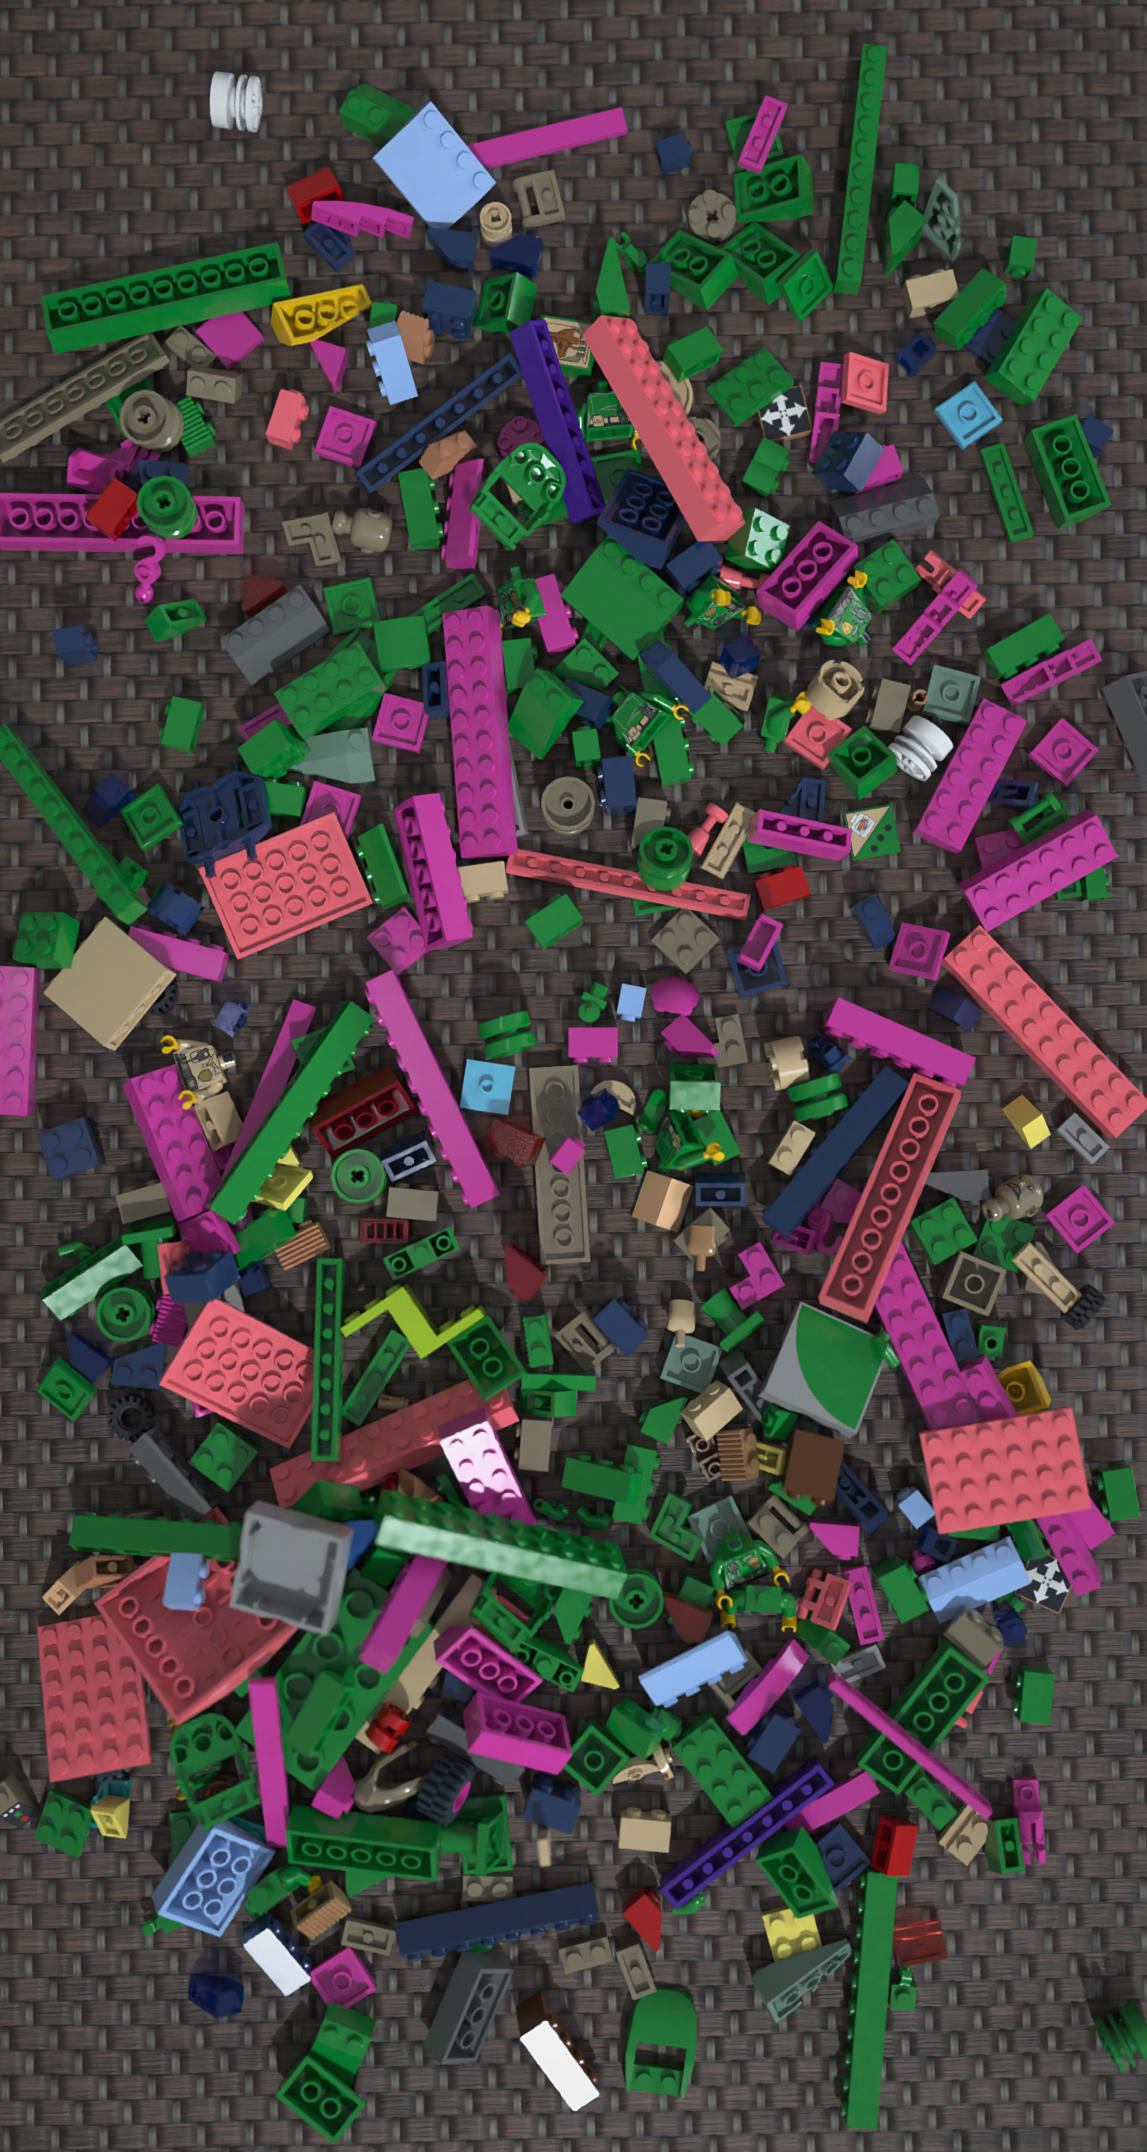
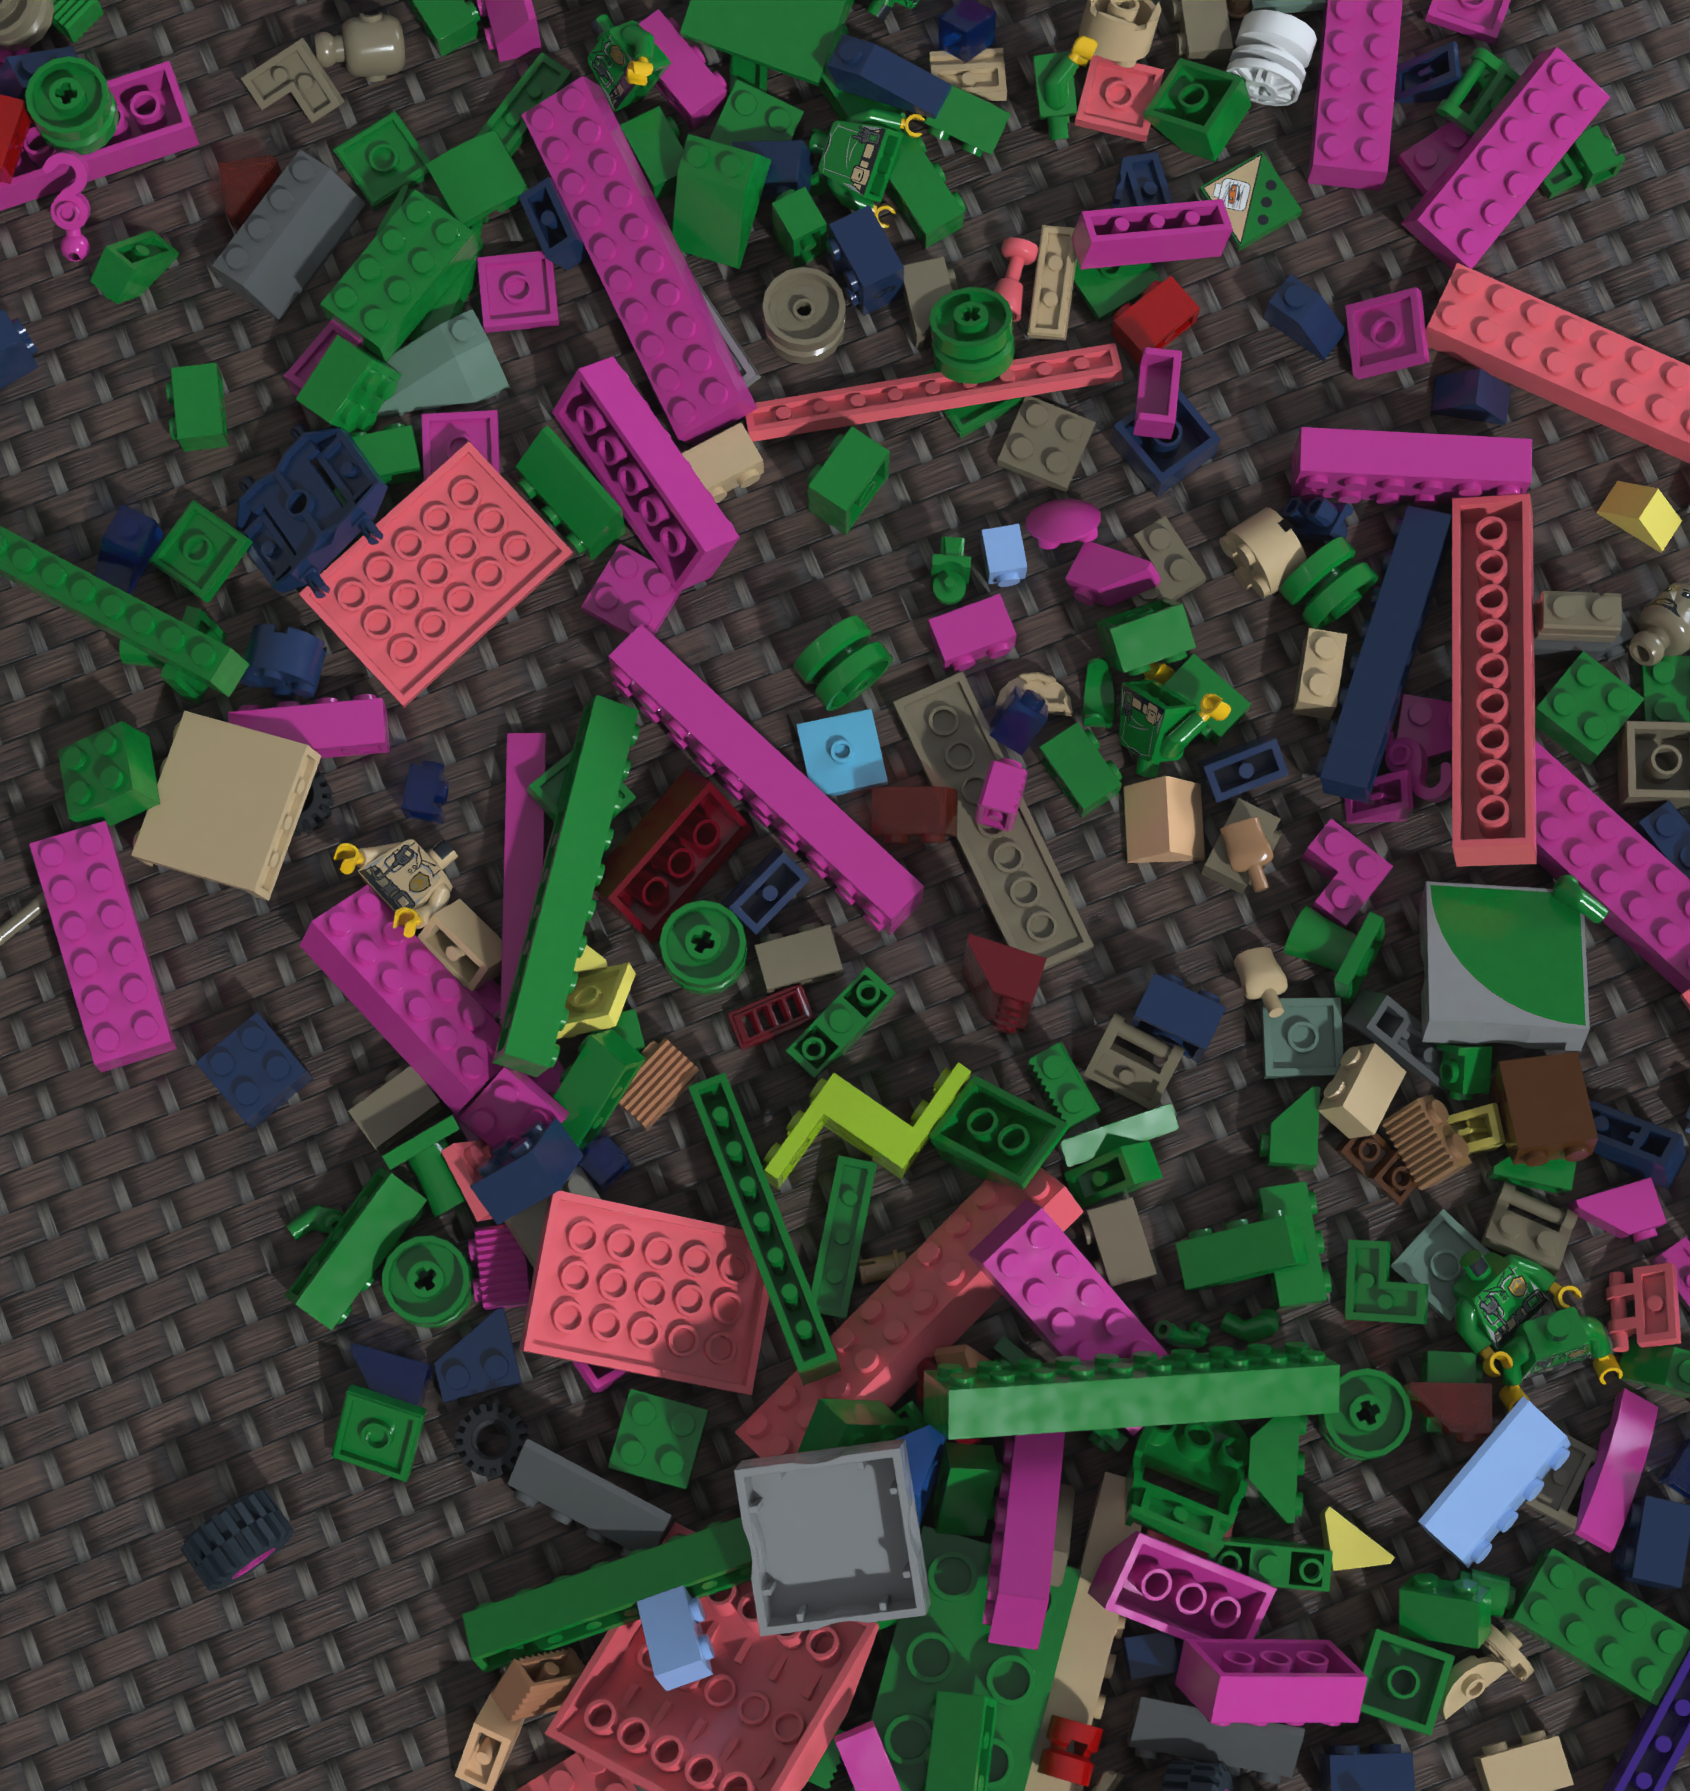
camera: 25 degrees left, 10 degrees down
none -> dark tan brick [1535,591,1622,643]

